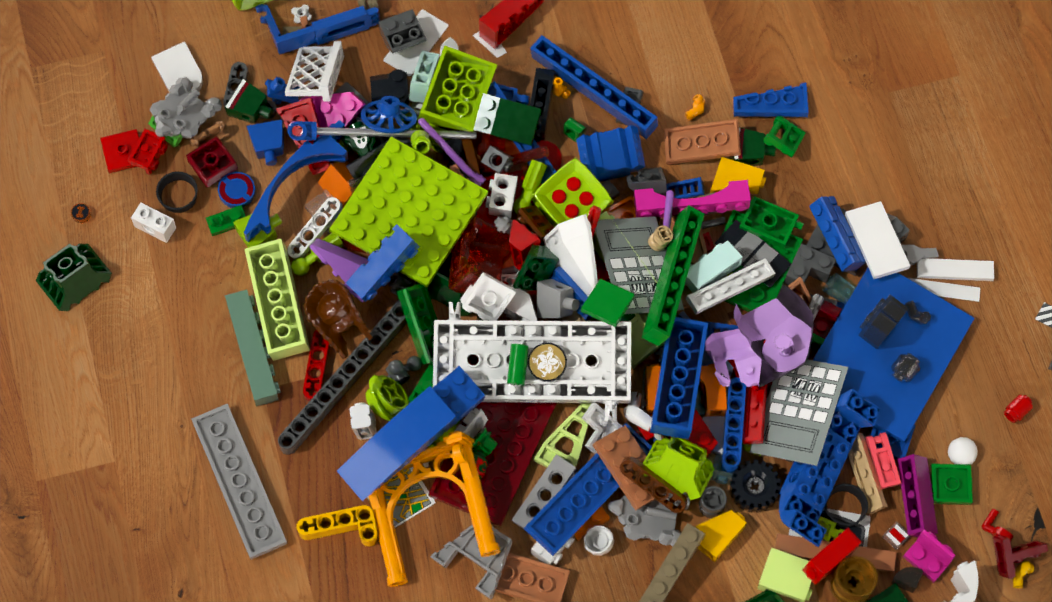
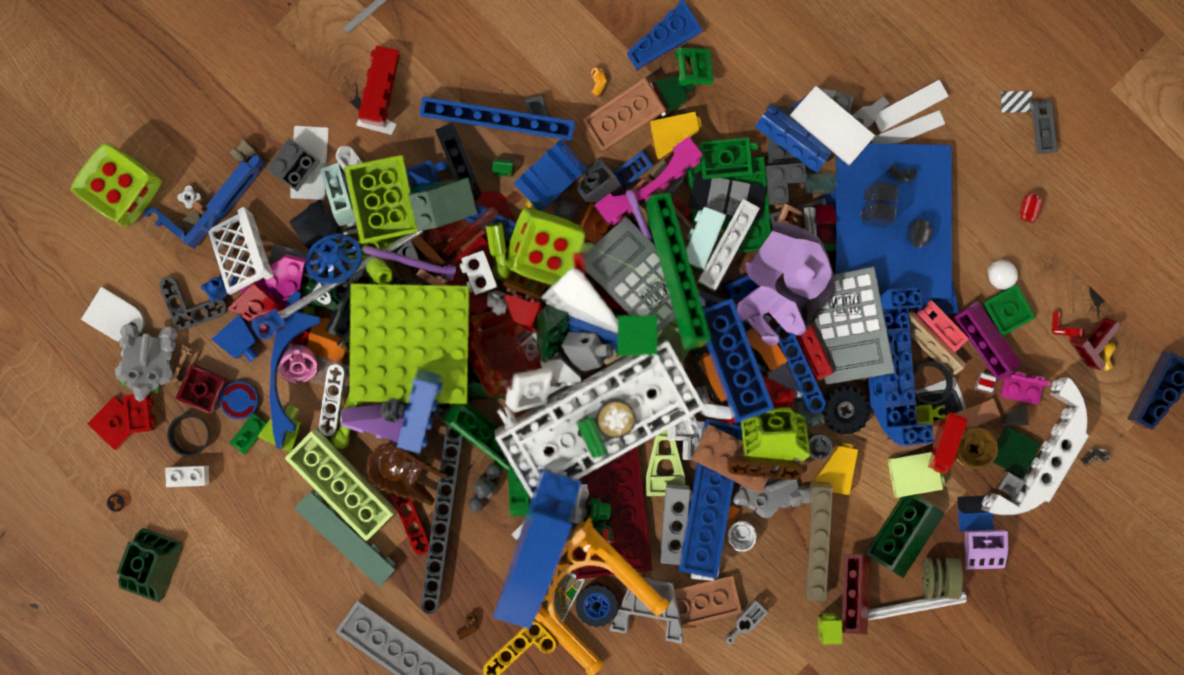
camera: 30 degrees left, 20 degrees up
dark green torso [225,79,273,123] -> none
white brick [350,403,377,440] -> none
lime piece [366,375,408,421] -> none
dark grey brick [481,145,514,174] -> none
light orange arm [552,77,571,99] -> none
tan wheel [648,226,673,251] -> none
none -> bright pink cylinder [278,344,317,383]
none -> dark grey gear [380,399,406,423]
none -> reddish brown arm [456,613,479,640]
none -> black wheel [576,583,618,628]

